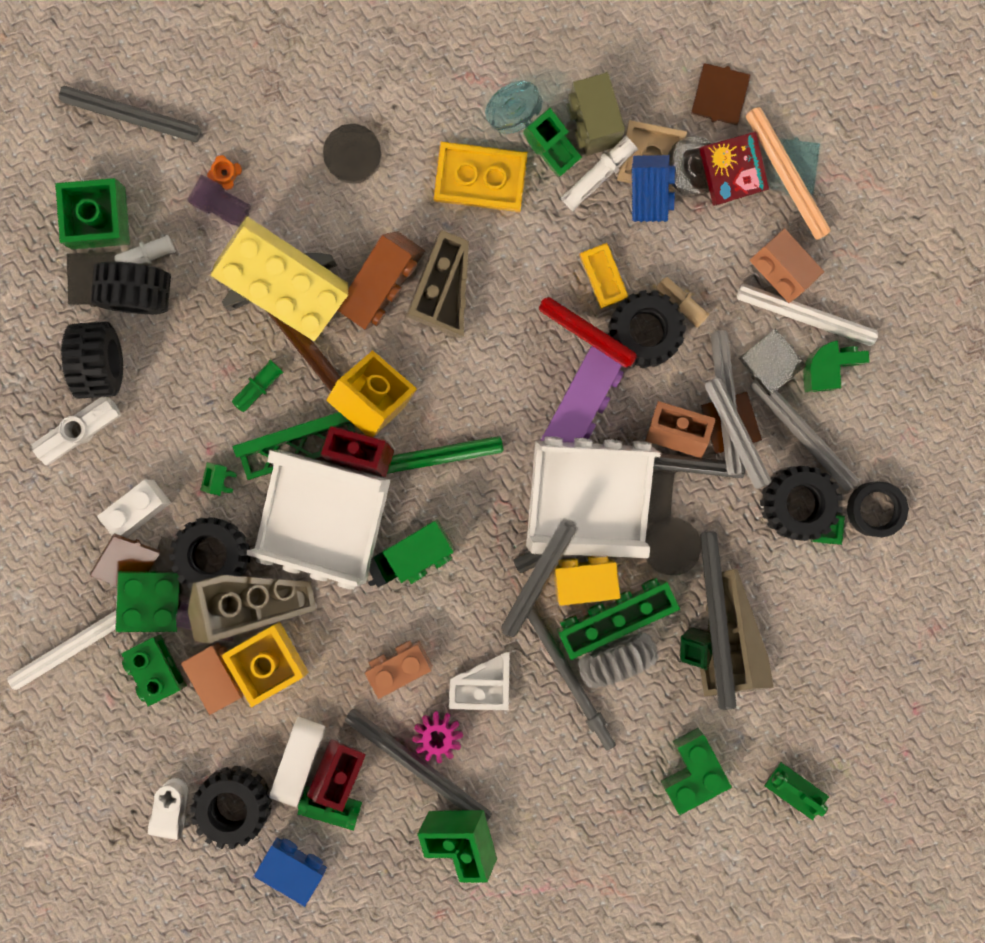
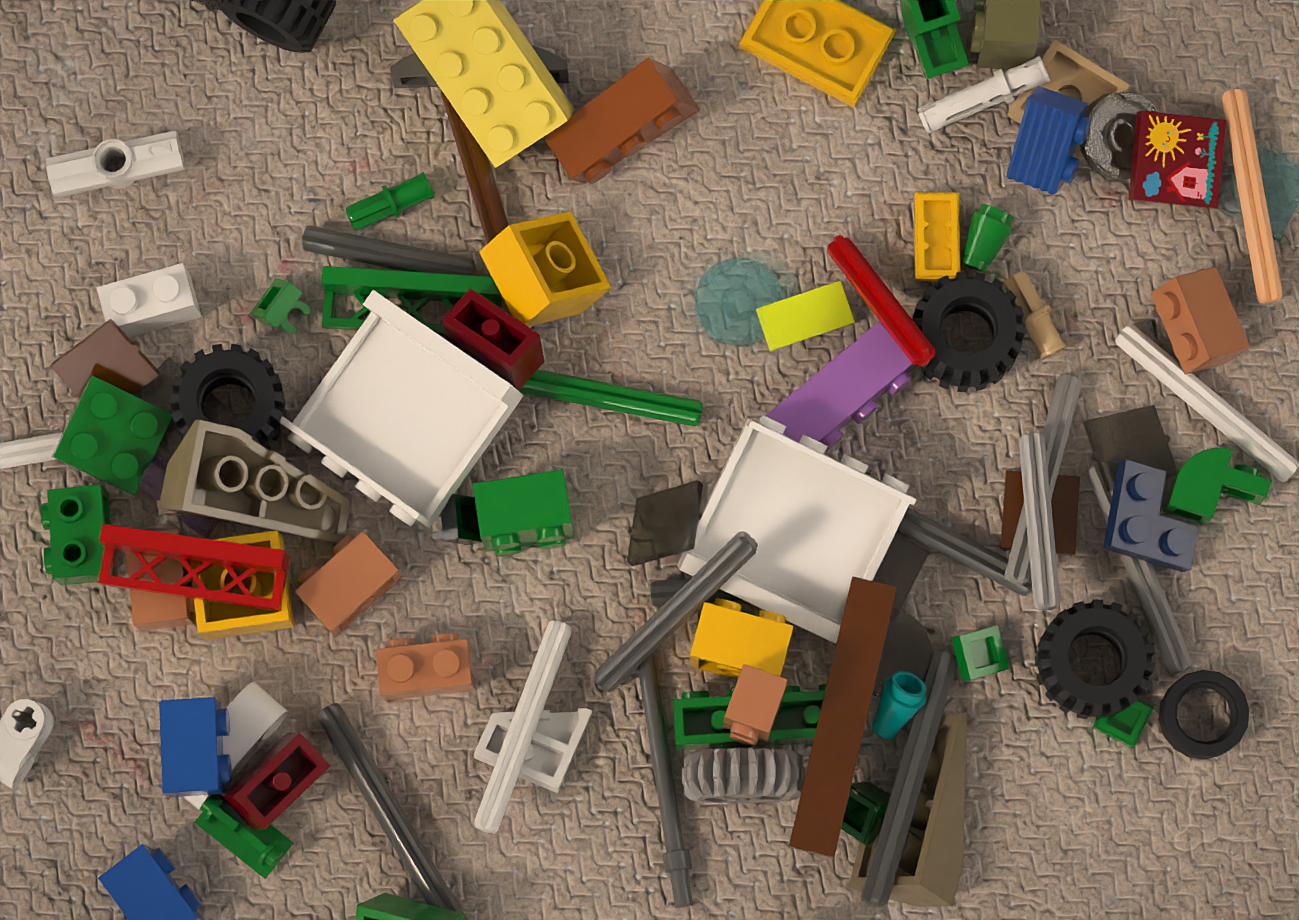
camera: 25 degrees right, 10 degrees down
black tyre [61,321,123,399] -> none
black tyre [190,766,272,849] -> none
dark tan wedge [405,230,469,338] -> none
dark pink gear [412,711,463,763] -> none
nougat brick [645,401,716,458] -> none
reddish brown piece [691,63,751,125] -> none
none -> red fence [98,524,290,611]
none -> blue brick [159,697,232,797]
none -> nougat brick [294,531,402,637]
none -> dark grey axle [302,225,475,276]
none -> white axle [474,620,571,834]
none -> clear smoke piece [627,480,703,566]
none -> clear light blue tile [695,258,782,347]
none -> nougat brick [723,664,788,746]
none -> neon yellow tile [756,280,855,351]
none -> reddish brown tile [788,576,897,858]
none -> teal cone [872,671,926,739]
none -> green plate [951,625,1010,681]
none -> green cone [961,204,1014,273]
none -> plate [1103,459,1199,572]

